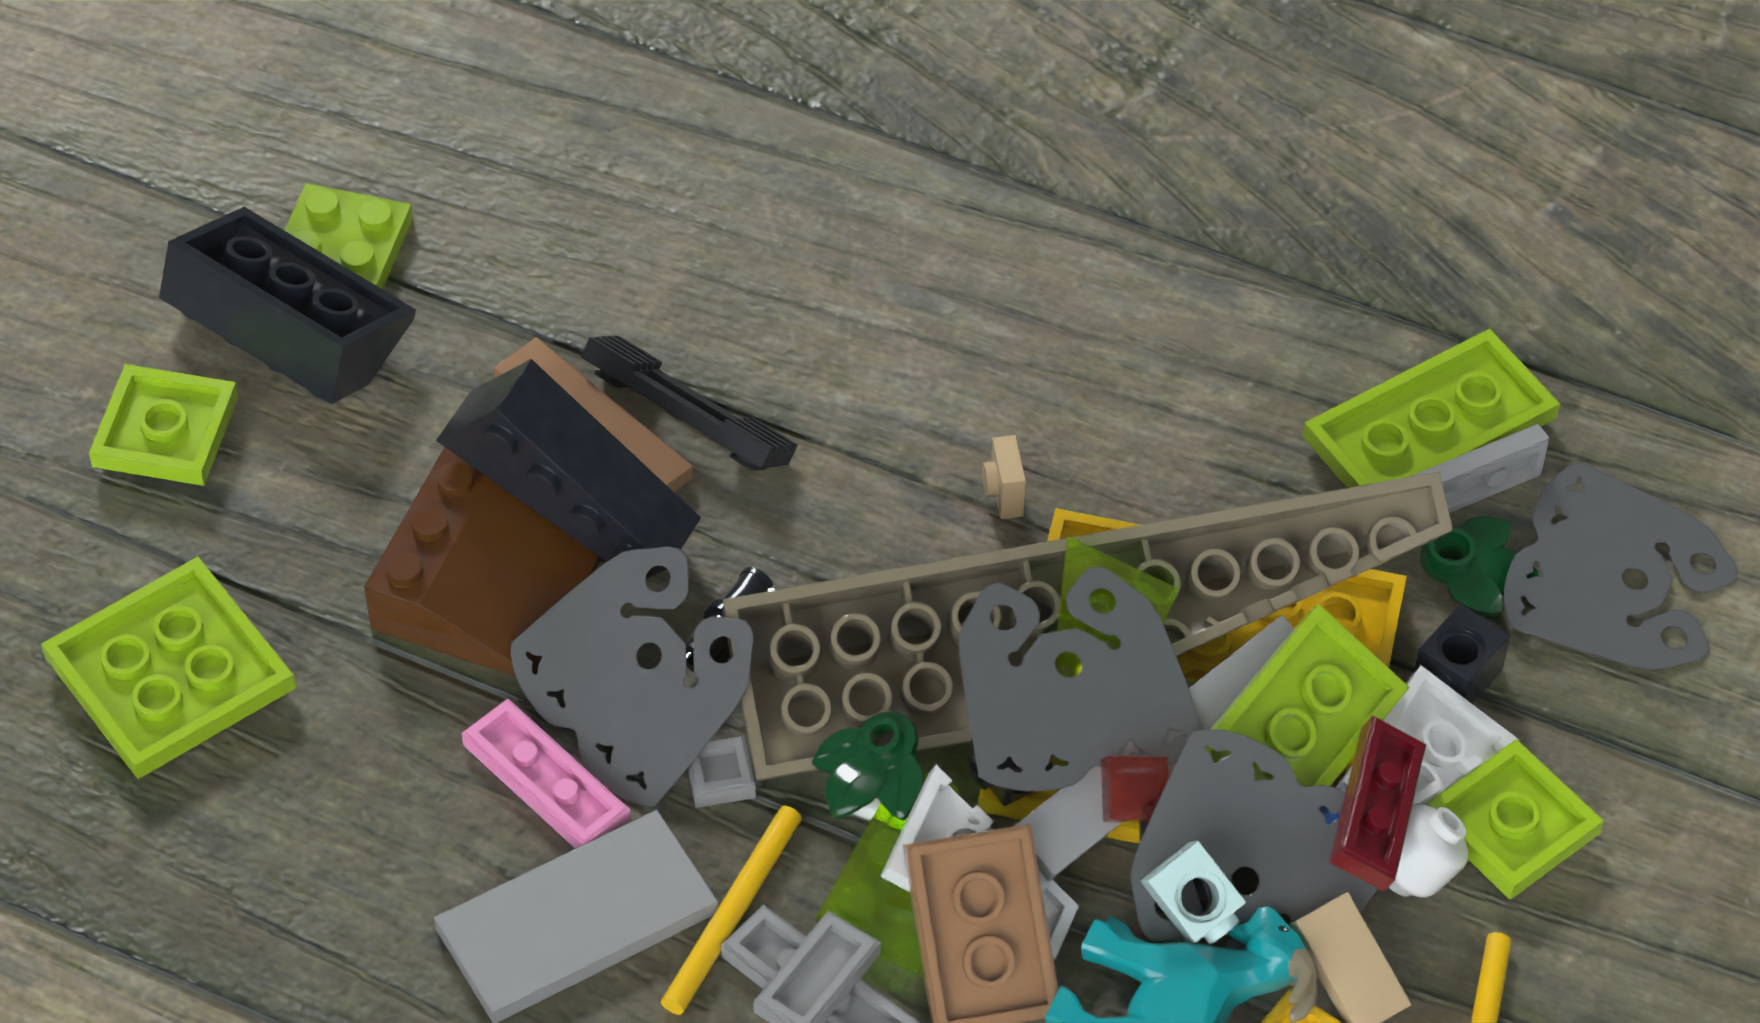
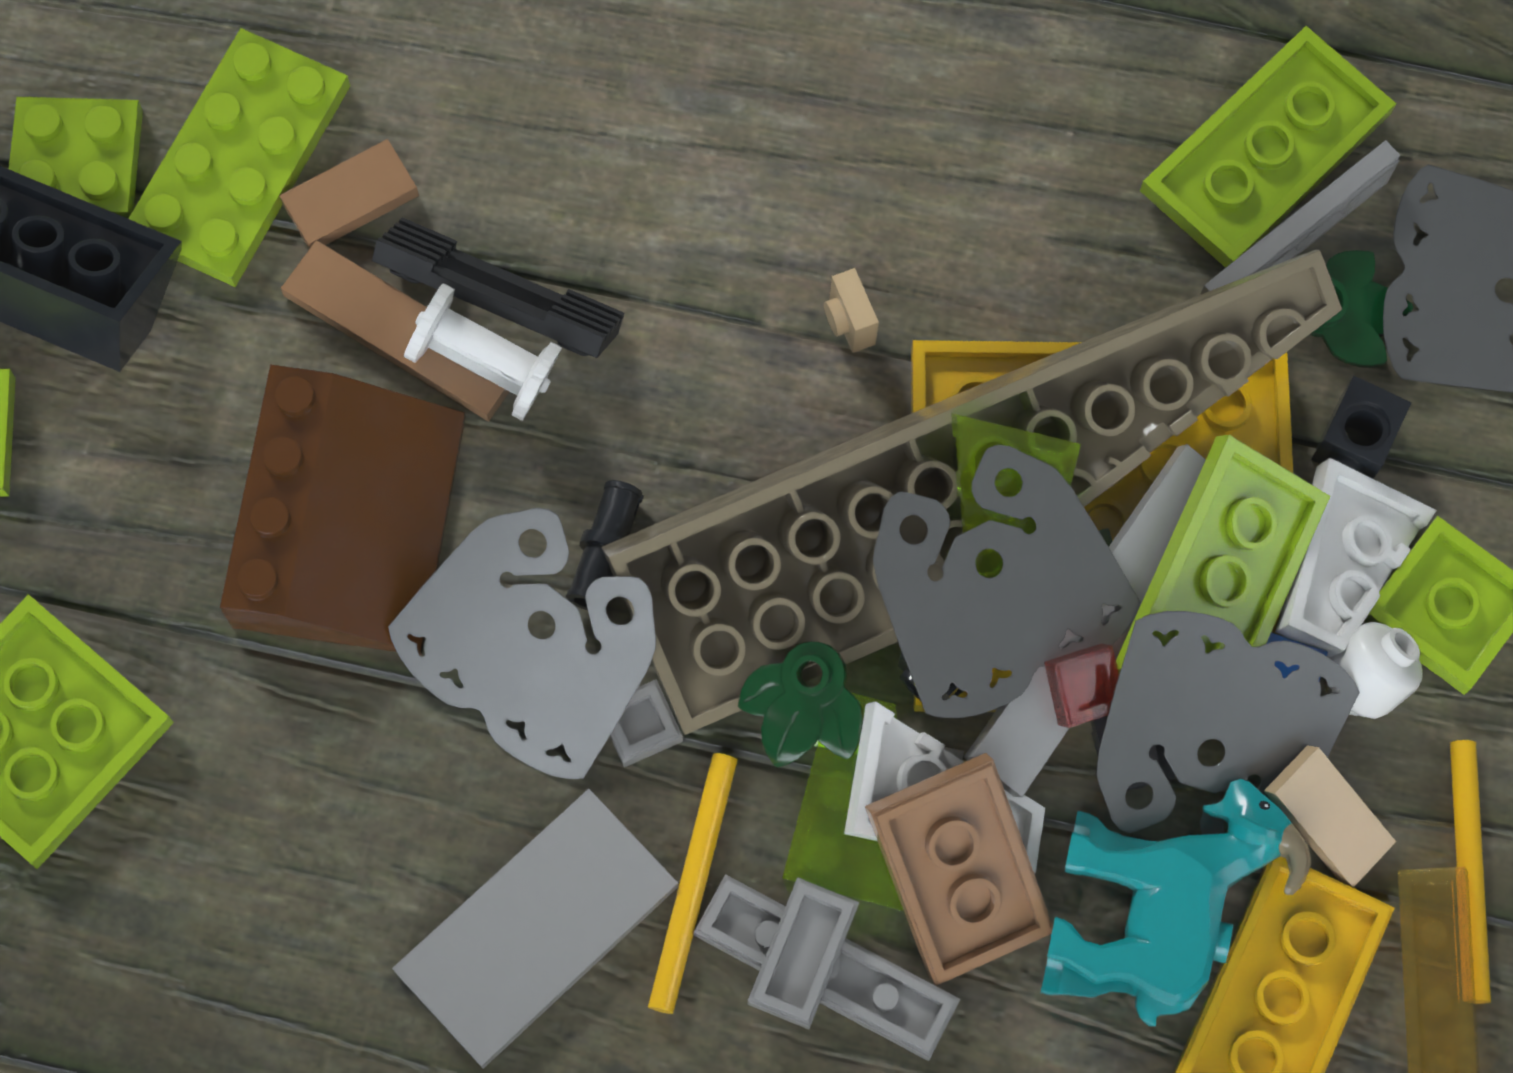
camera: 15 degrees left, 20 degrees up
black wedge [436,359,701,579] -> none
bright pink tile [461,699,631,849] -> none
light aqua brick [1140,841,1246,944] -> none
dark red tile [1329,715,1426,892] -> none
none -> lime plate [128,28,350,287]
none -> medium nougat tile [279,139,419,249]
none -> white hose [404,283,562,421]

